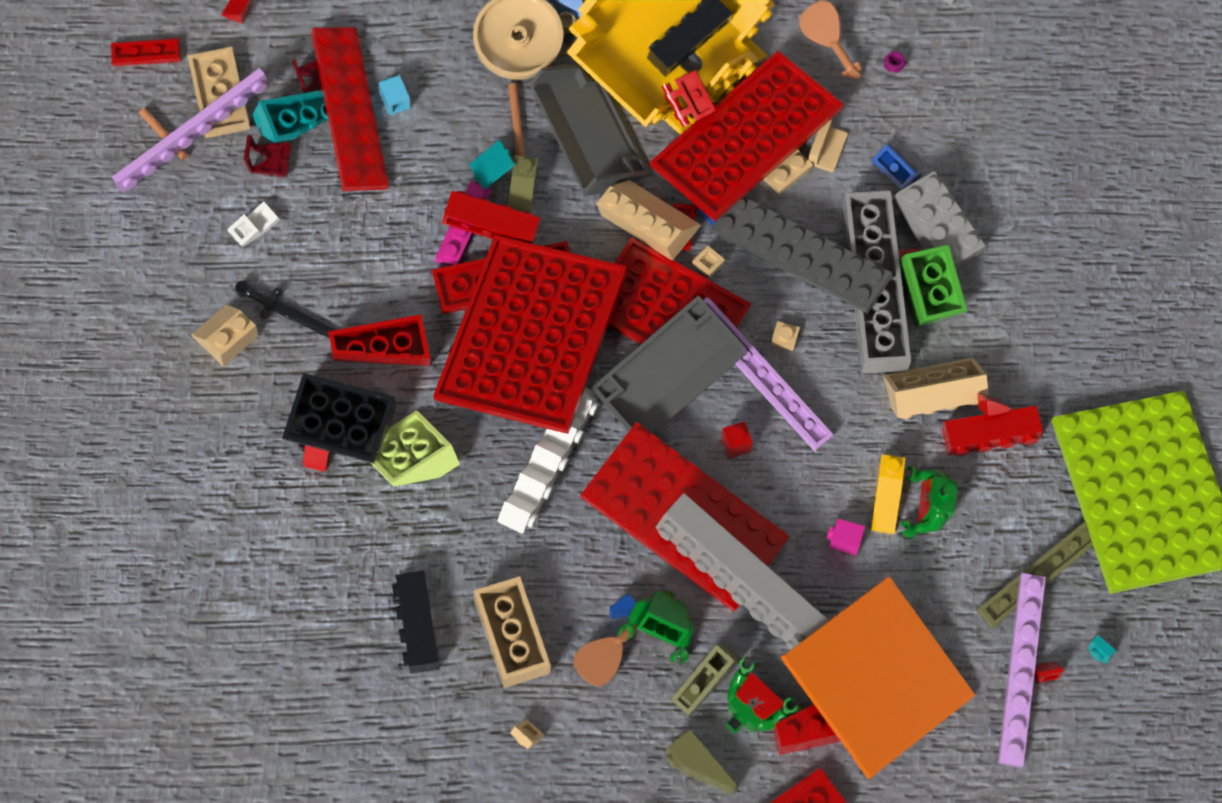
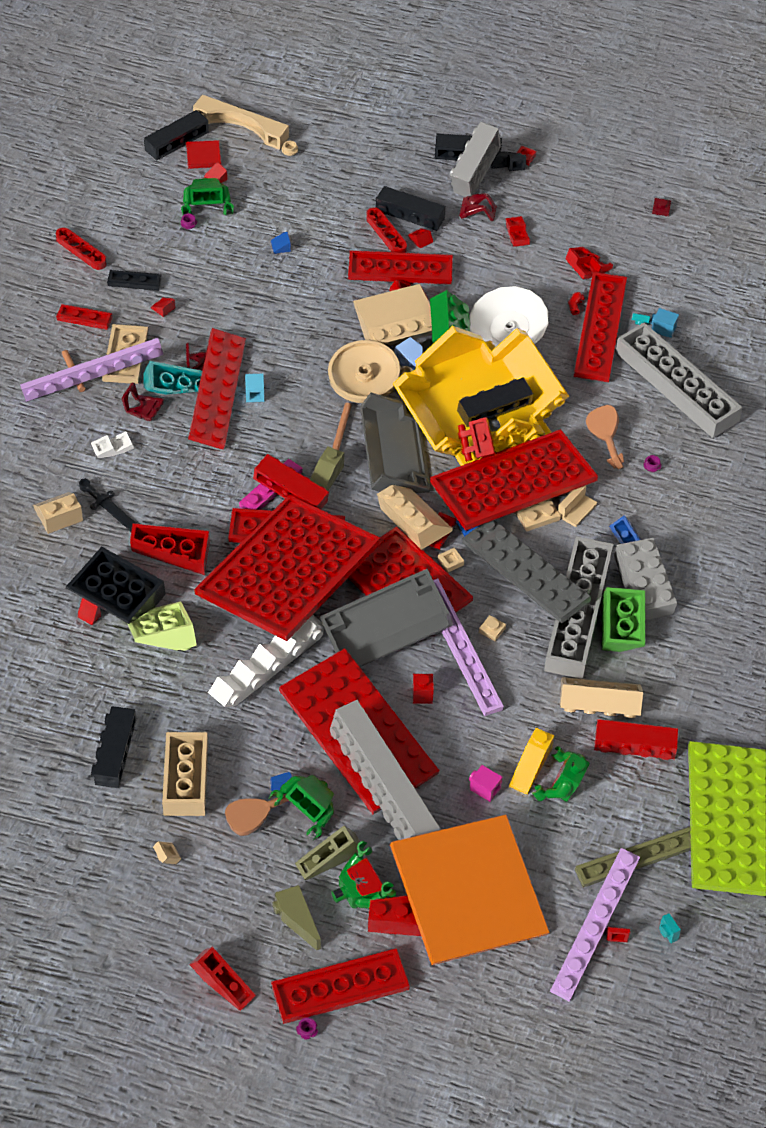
camera: 20 degrees right, 15 degrees down
teal piece [469,140,515,190] -> none
red slope [978,393,1010,416] -> none

